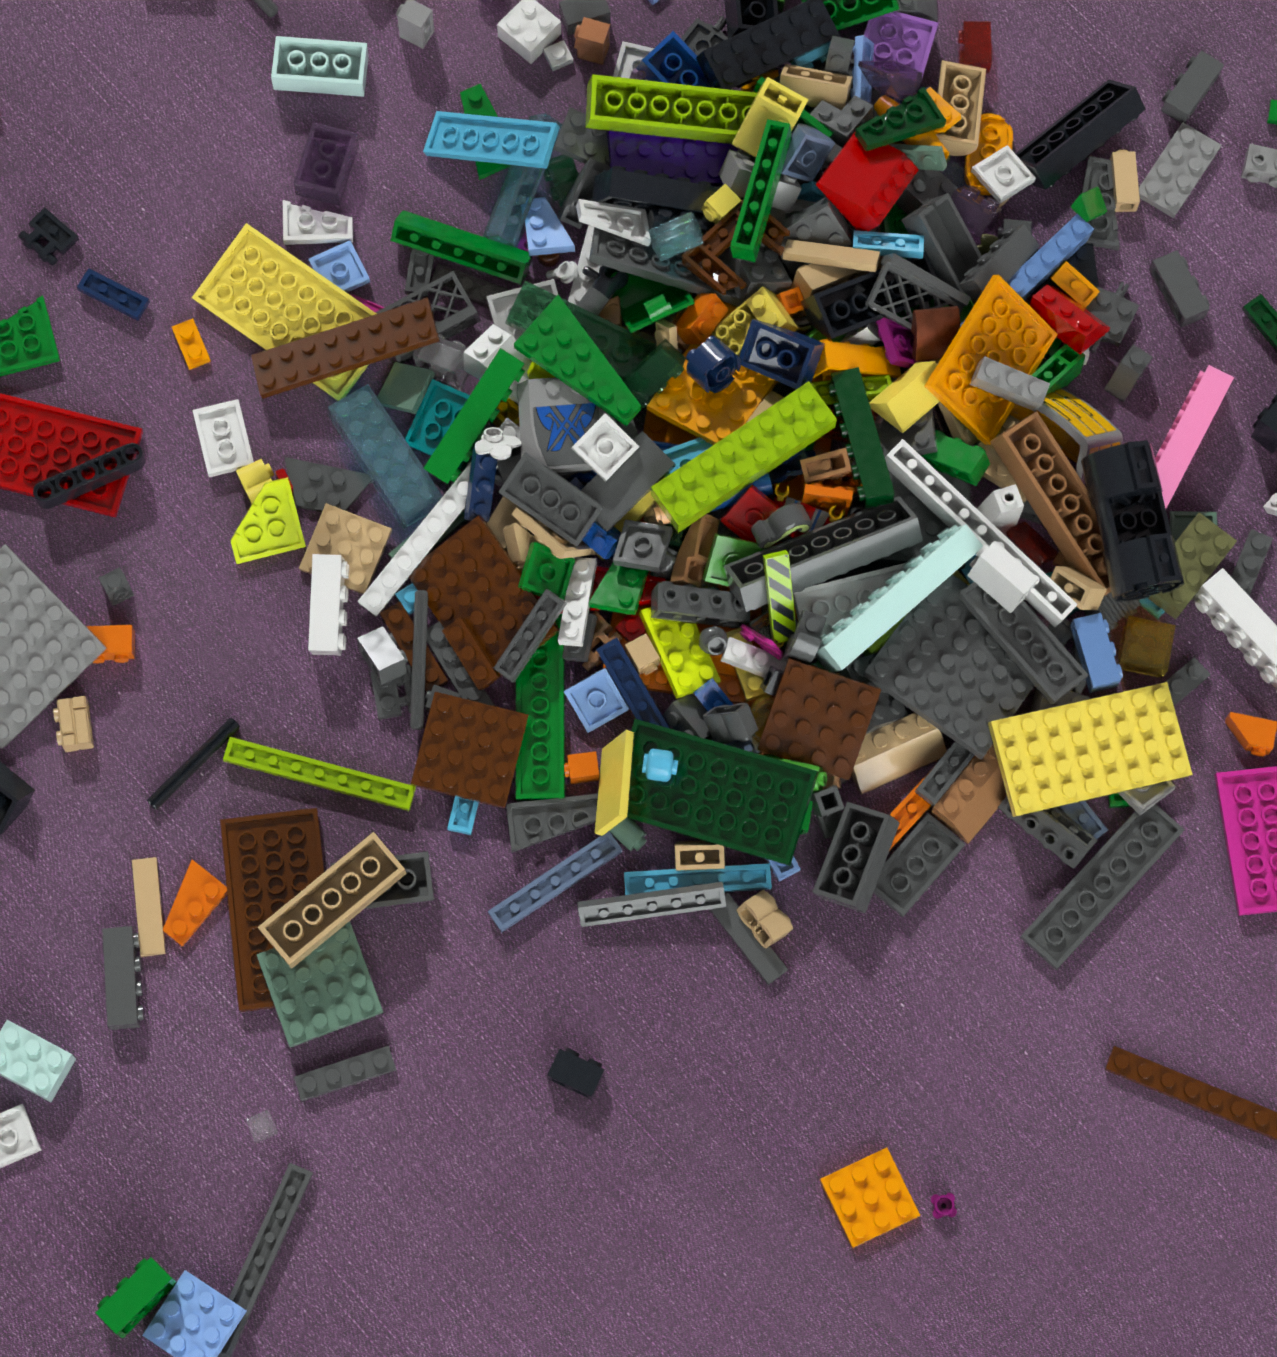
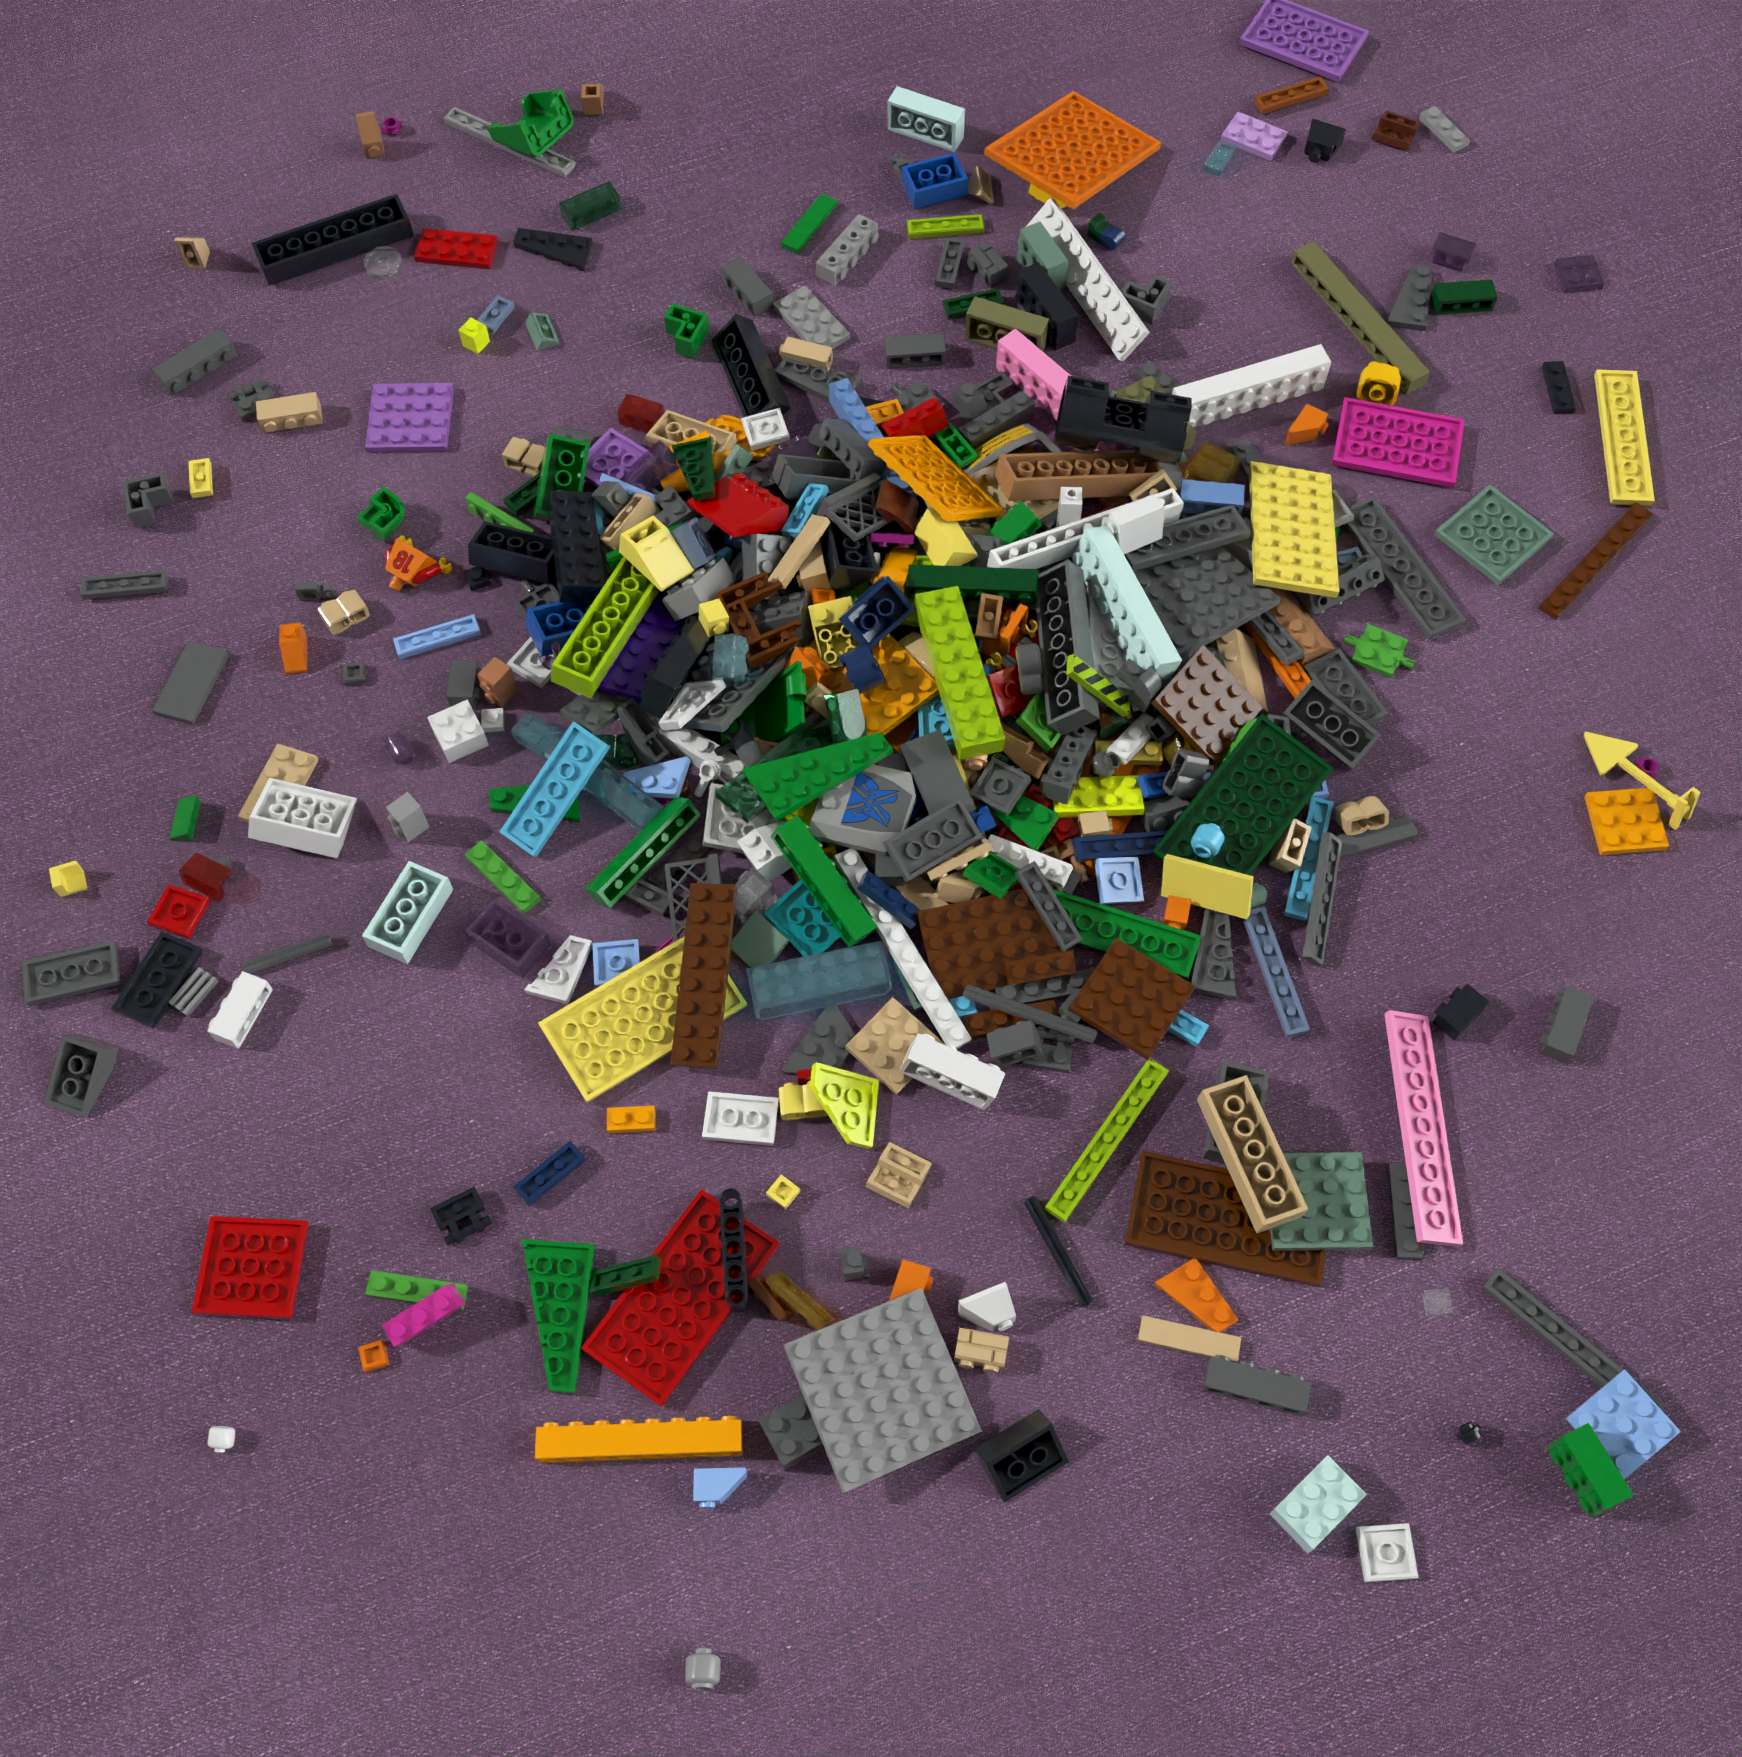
camera: 65 degrees left, 10 degrees down
white plate [475,427,522,460] -> none
white plate [571,413,639,482] -> none
green brick [730,119,792,262] -> none
dark pink piece [740,624,783,660] -> none
light grey brick [970,356,1050,412] -> none
green slope [1071,186,1107,222] -> none
none -> bright green plate [465,840,541,914]
none -> clear light blue brick [511,713,562,761]
none -> dark green plate [589,1254,661,1297]
none -> green brick [664,303,710,359]
none -> reddish brown plate [748,1277,794,1321]
none -> light yellow plate [766,1175,800,1210]
none -> clear yellow plate [766,1270,835,1330]
none -> tan slope [866,1142,932,1209]
none -> dark grey brick [958,390,1035,449]
none -> white slope [958,1282,1016,1331]
none -> olive brick [965,297,1049,352]
none -> dark grey plate [975,371,1014,410]
none -> bright green plate [1344,624,1415,678]
none -> bright pink plate [1384,1010,1463,1247]
none -> sand green plate [1434,485,1554,585]
none -> black plate [1456,1421,1482,1444]
none -> dark grey brick [1539,986,1594,1064]
none -> light yellow piece [1584,732,1700,830]

